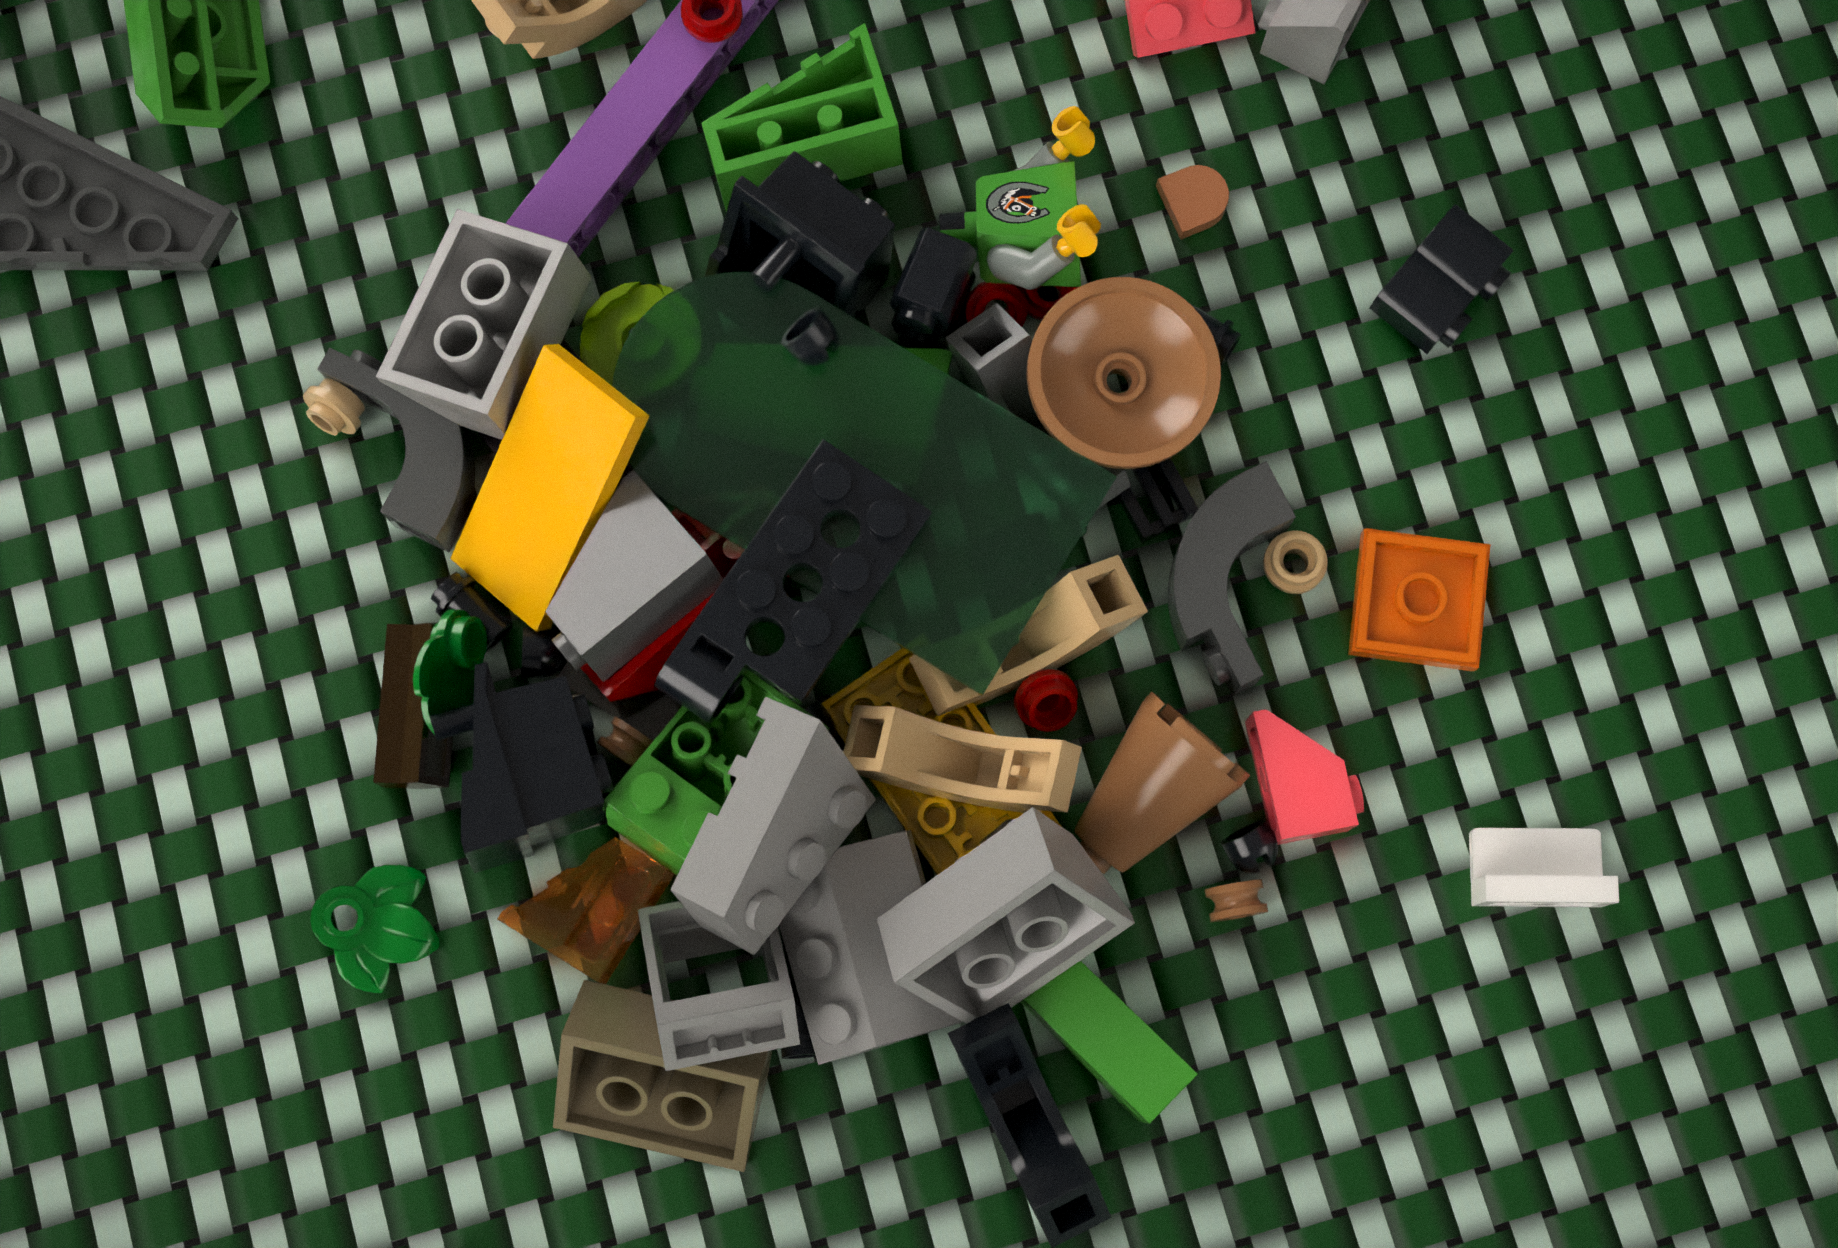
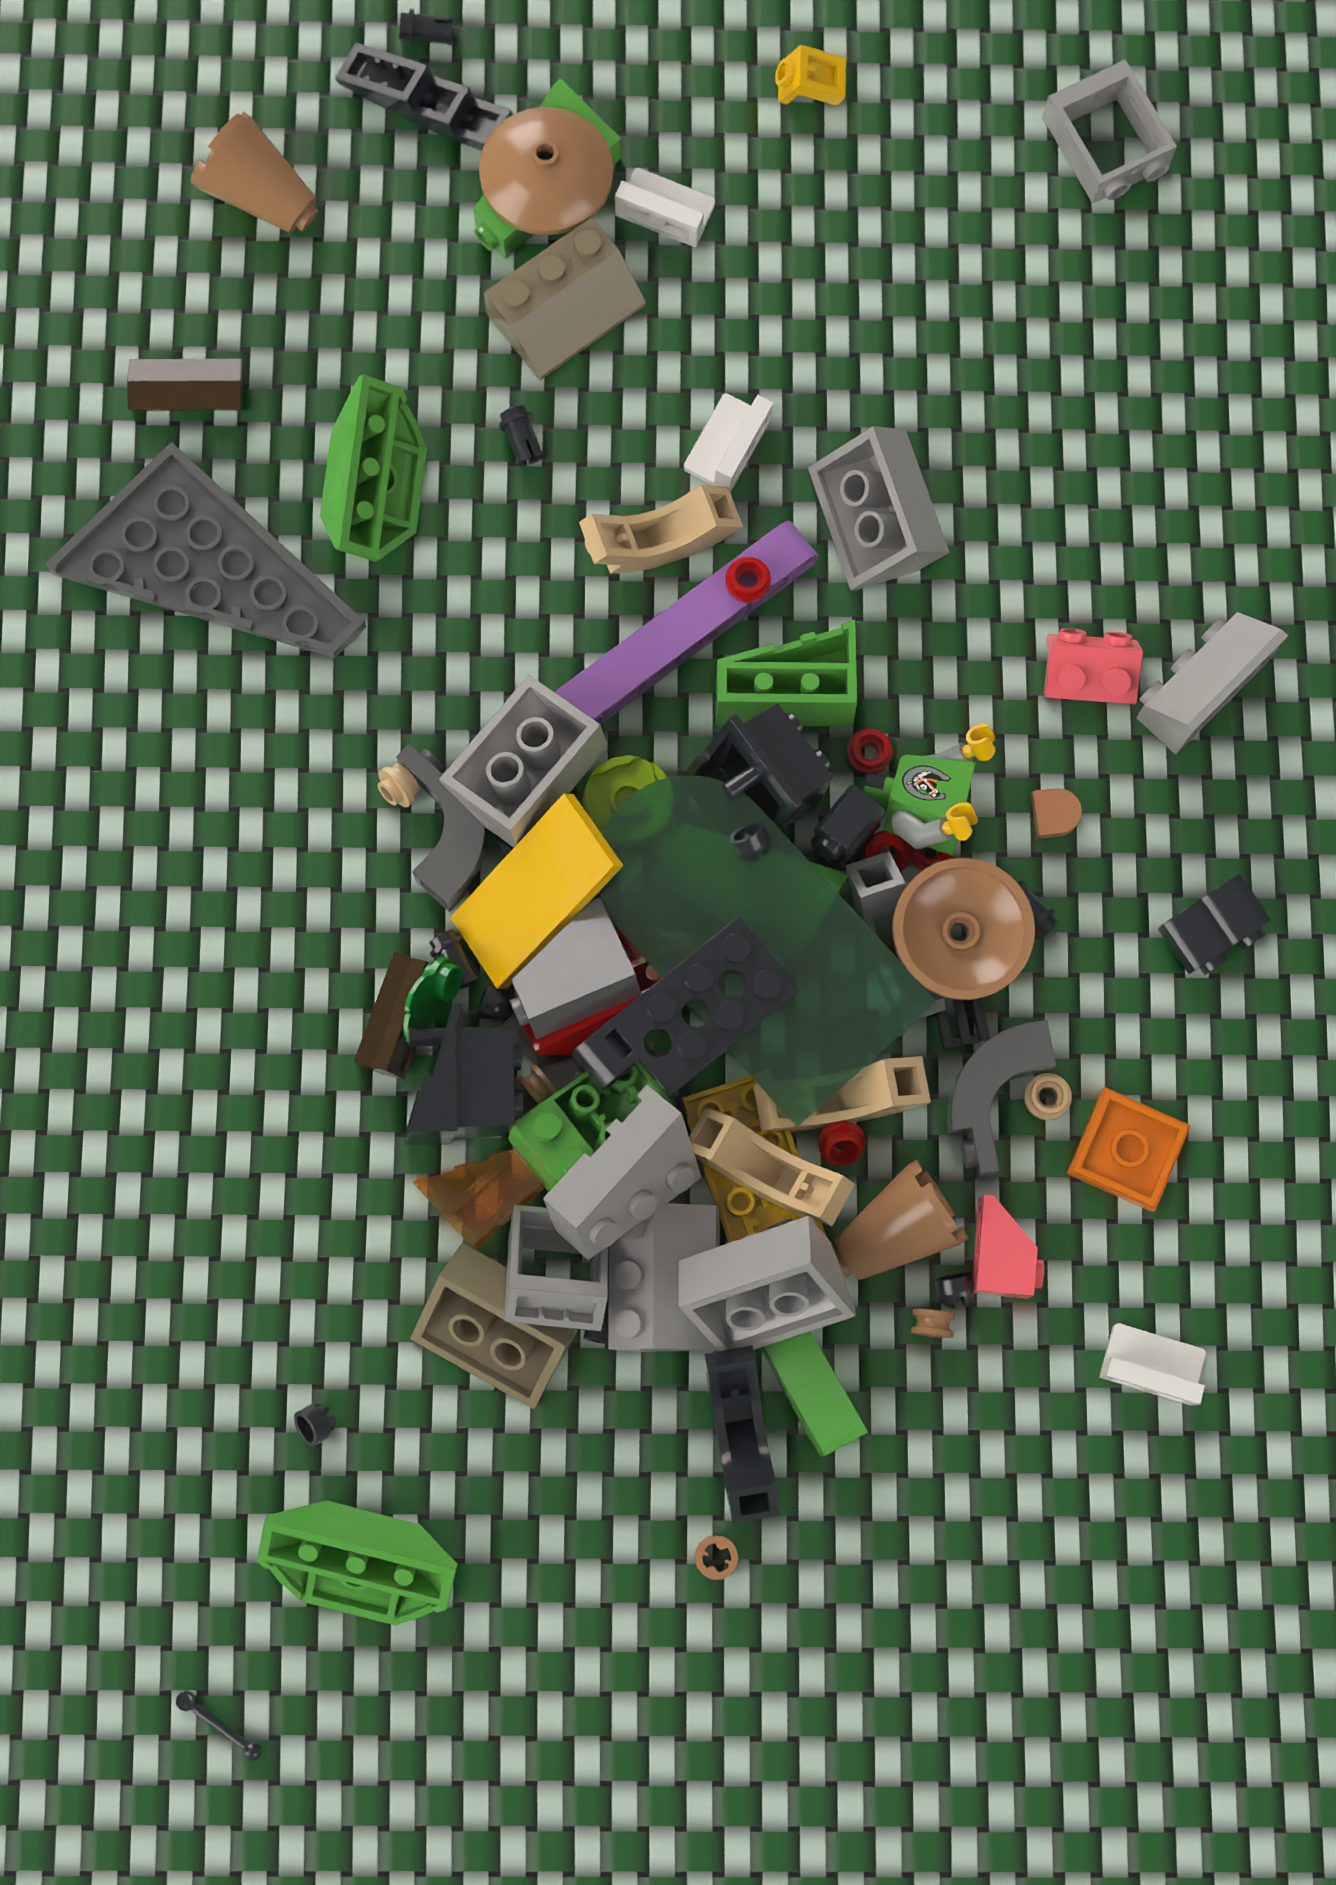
camera: 10 degrees right, 0 degrees up
green plate [310,865,440,993] -> none
none -> red plate [846,729,893,774]

